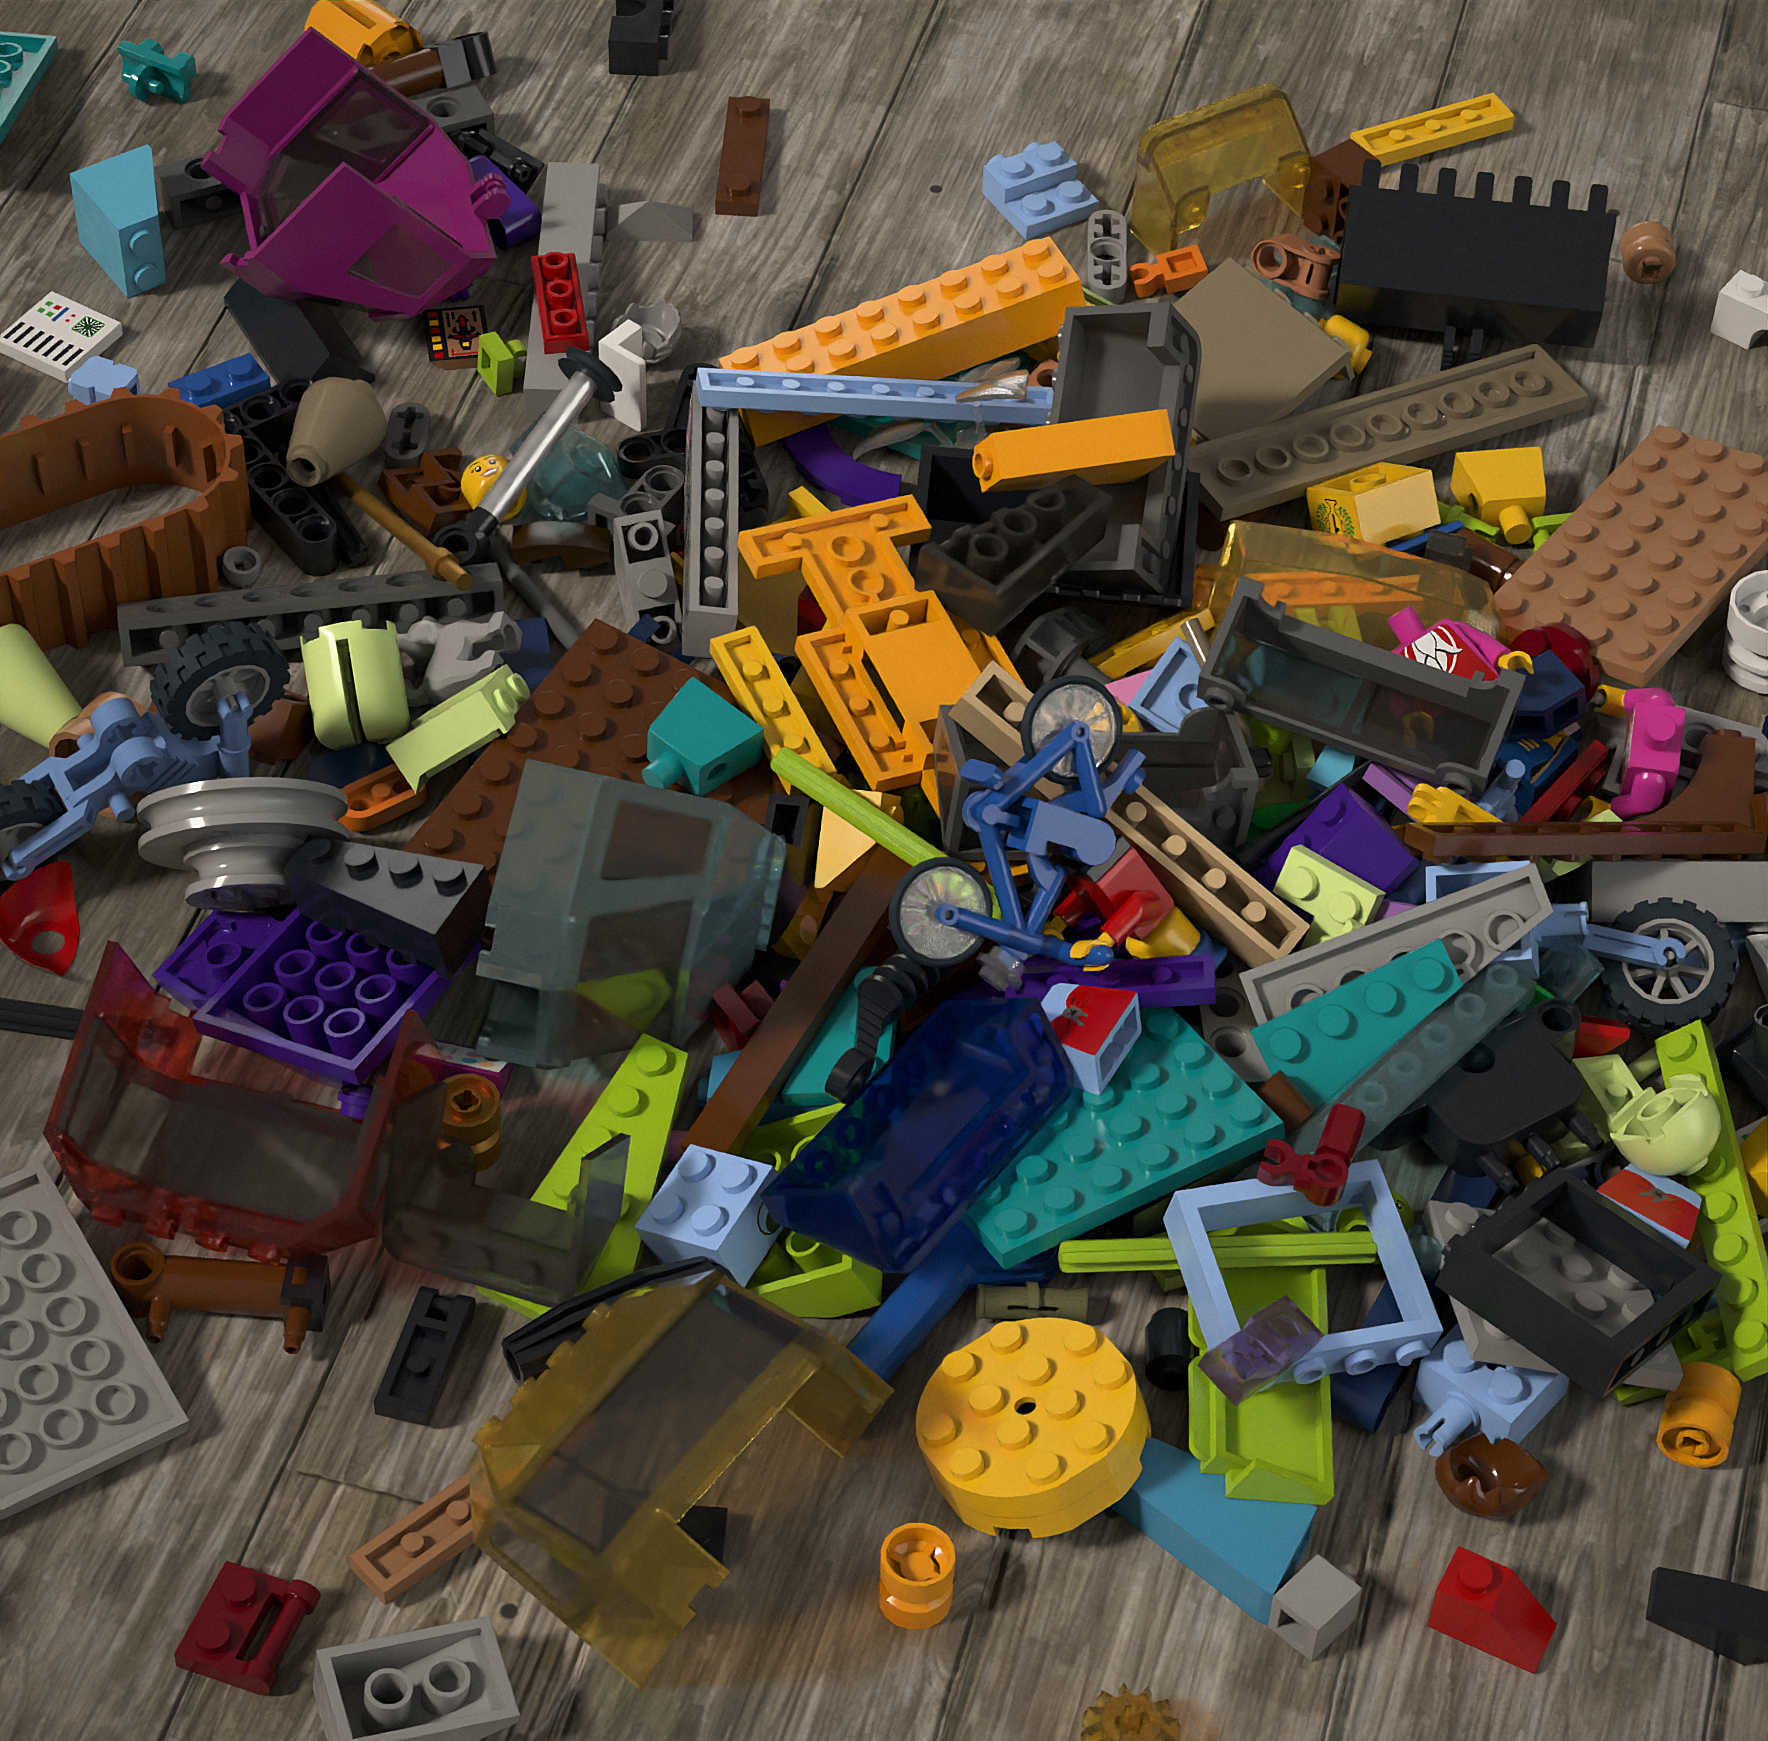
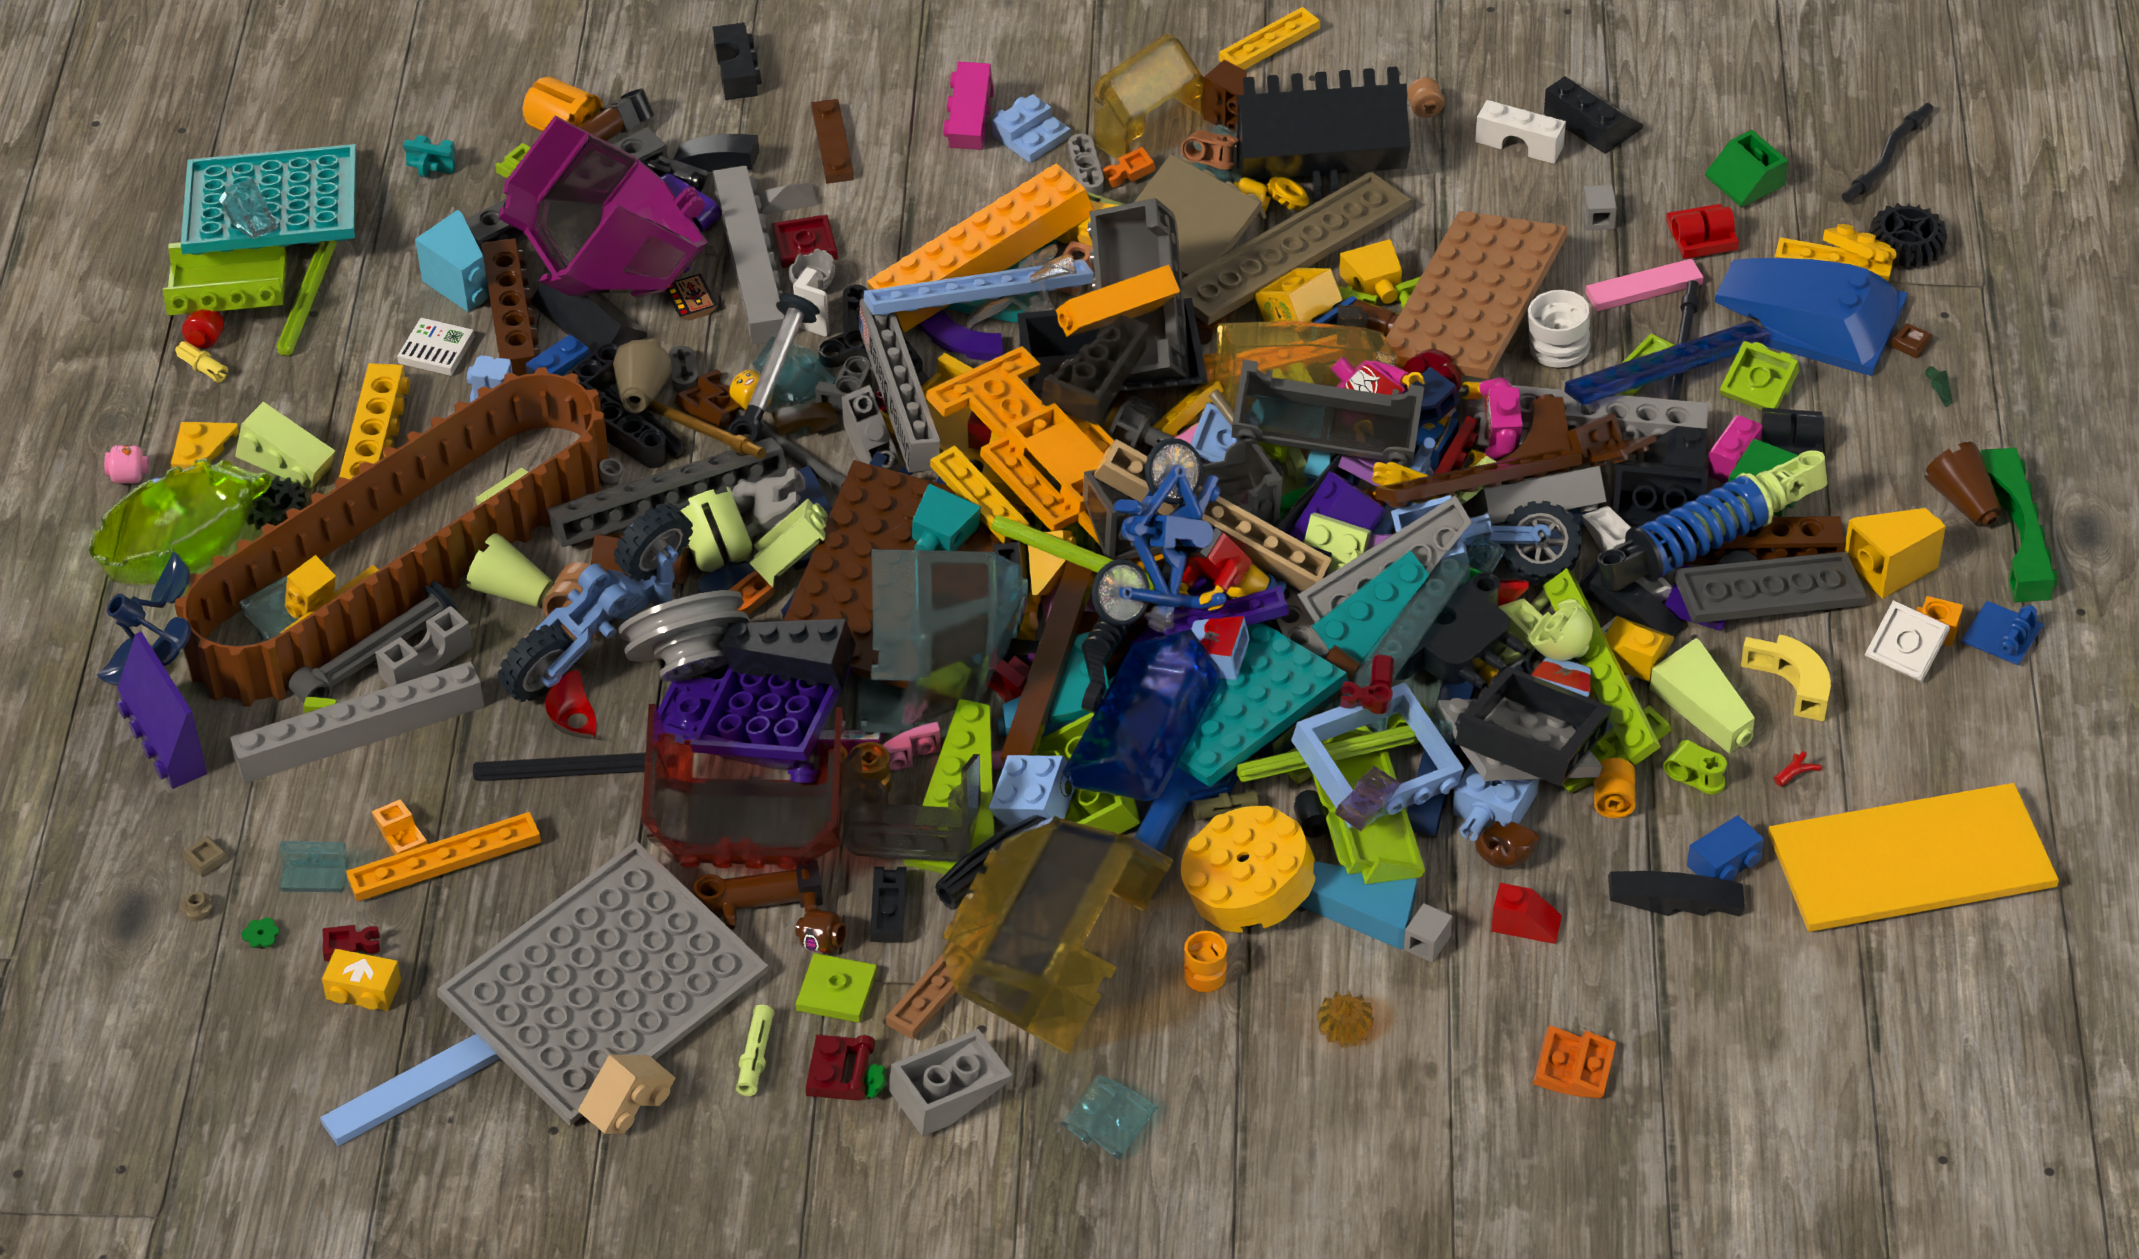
camera: 10 degrees left, 0 degrees up
lime tile [477,331,527,396] -> none
red tile [531,252,589,354] -> none
none -> reddish brown brick [481,238,540,376]
none -> black slope [673,134,759,173]
none -> yellowish green pin [736,1005,775,1096]
none -> dark red tile [772,214,838,268]
none -> reddish brown head [795,909,847,954]
none -> lime plate [795,953,877,1023]
none -> green plant [864,1064,886,1099]
none -> bright pink slope [883,722,941,771]
none -> dark pink wedge [943,61,994,150]
none -> yellow gear [1267,177,1309,211]

